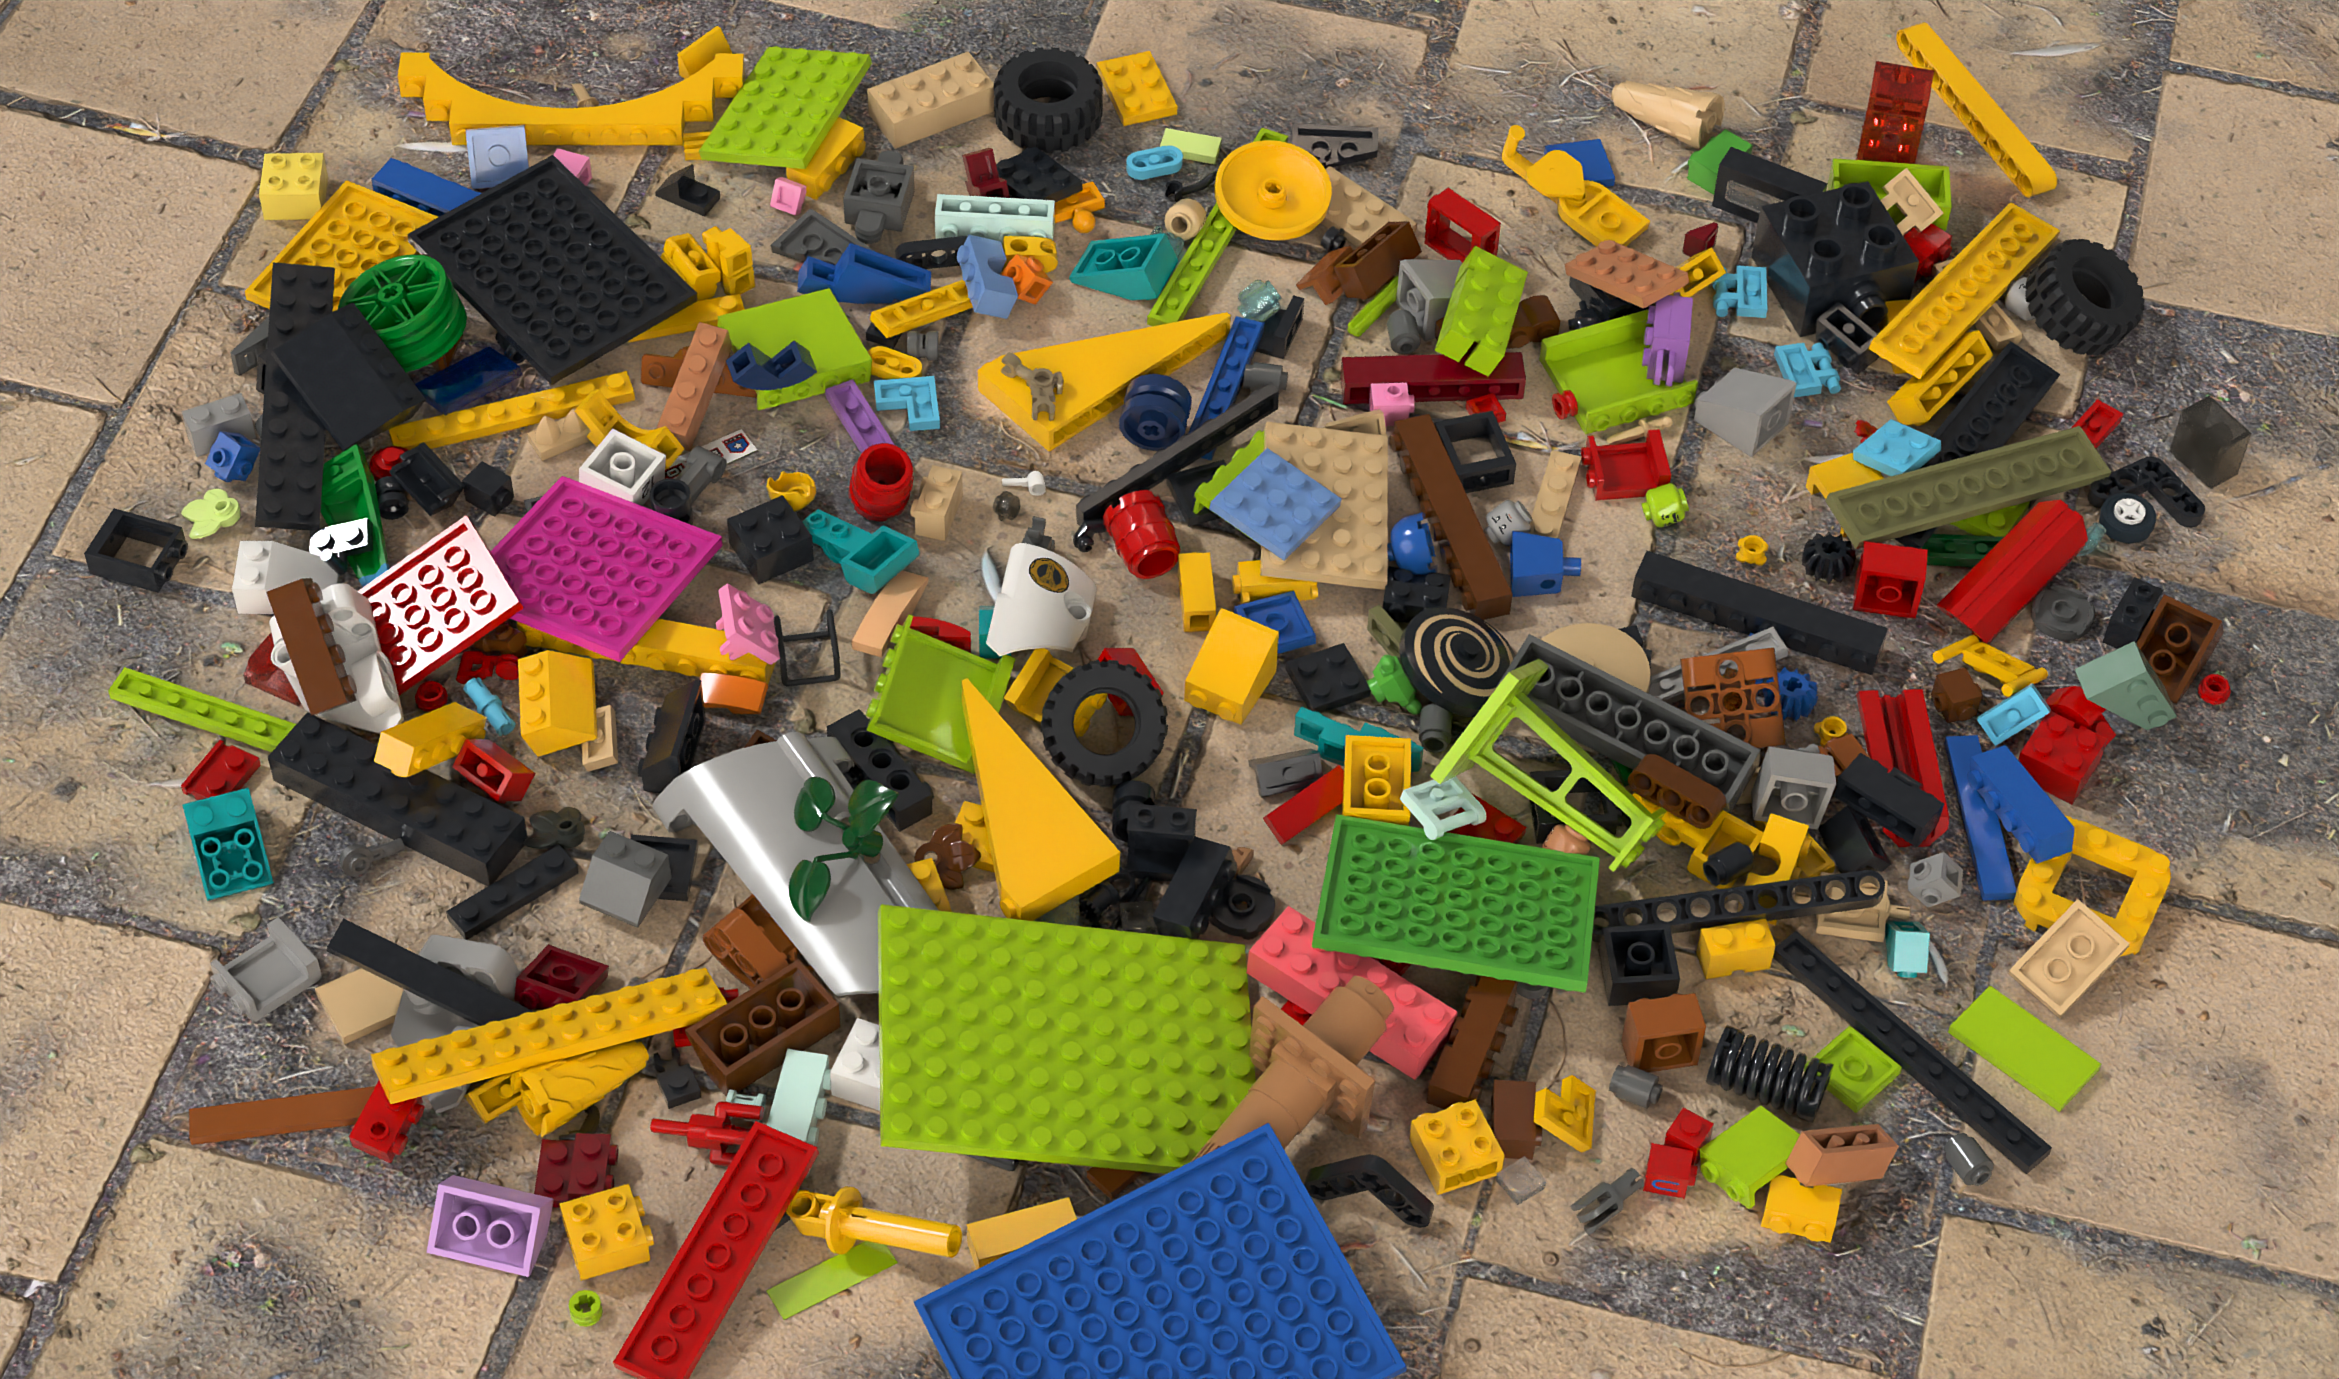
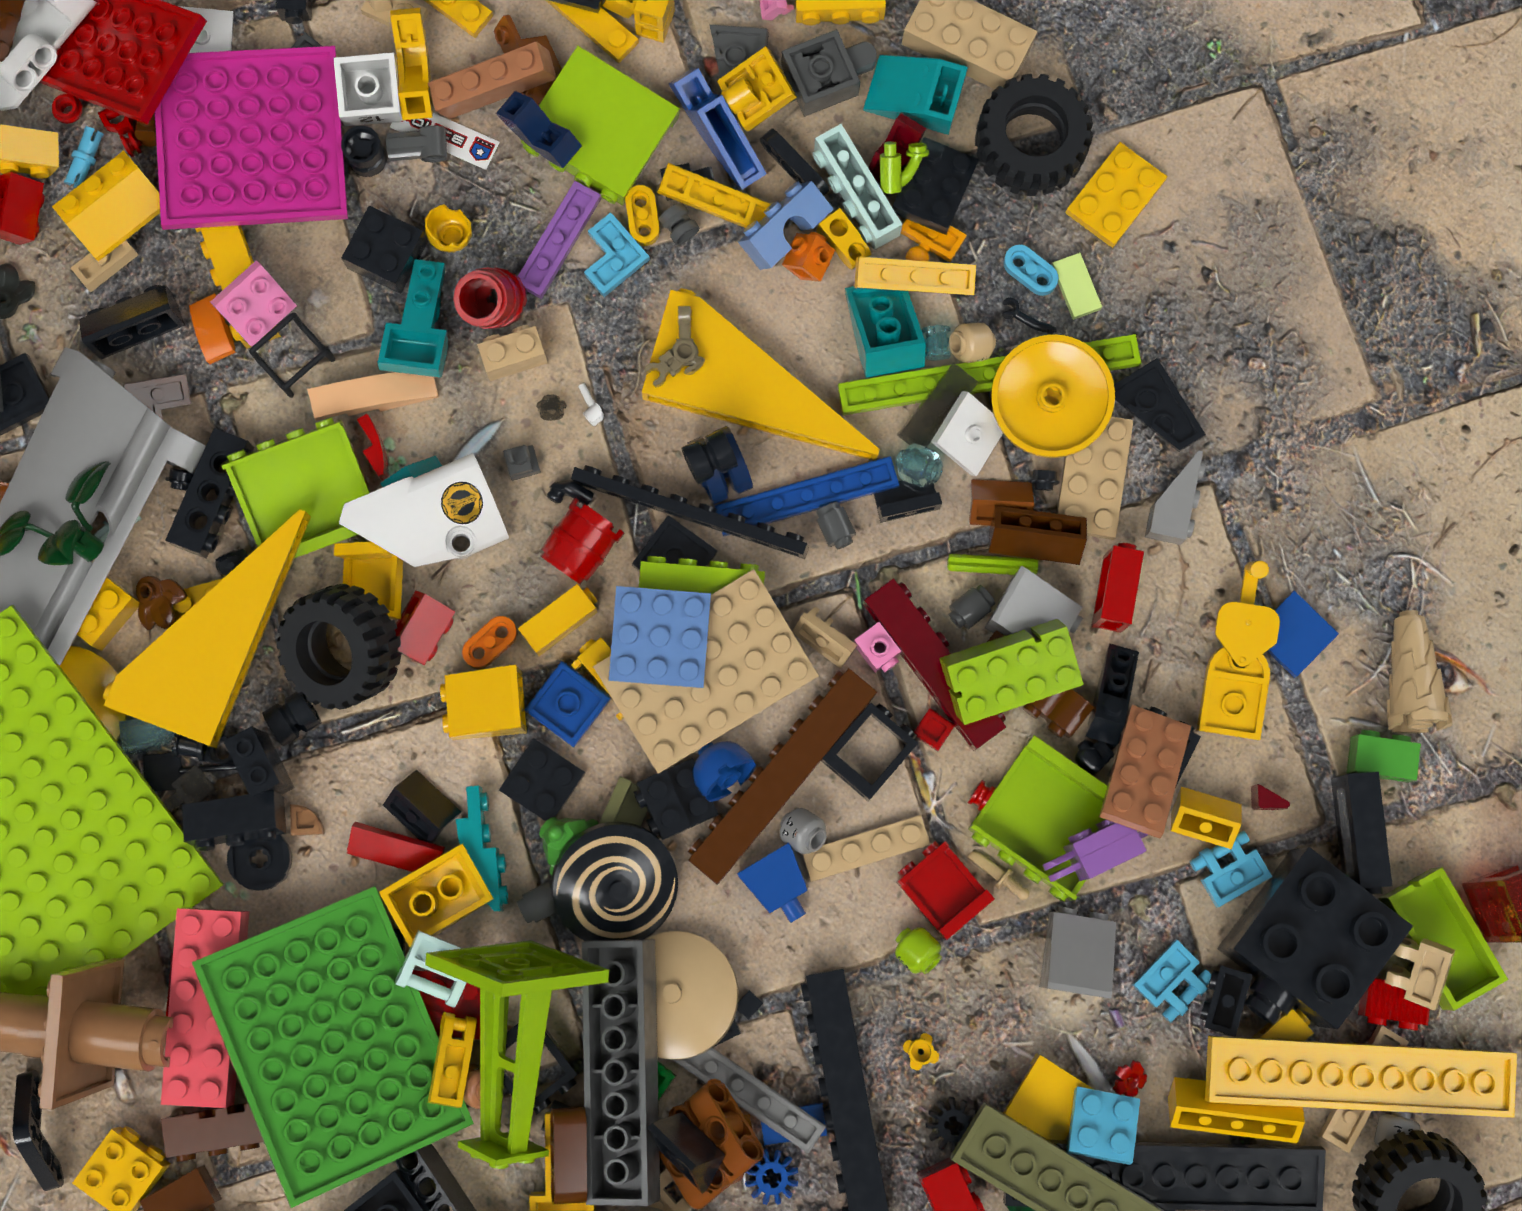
camera: 55 degrees right, 30 degrees up
none -> black piece [215,548,248,577]
none -> yellow plate [427,1012,477,1108]
none -> orange plate [462,616,518,669]
none -> black slope [648,1112,725,1194]
none -> black wheel [681,429,738,485]
none -> yellow plate [717,46,797,131]
none -> yellow plate [855,257,976,295]
none -> teal slope [863,55,968,135]
none -> lime plant [880,141,929,194]
none -> clear smoke tile [897,362,978,454]
none -> white plate [931,391,1003,476]
none -> black slope [1085,643,1139,745]
none -> light grey slope [1145,450,1206,545]

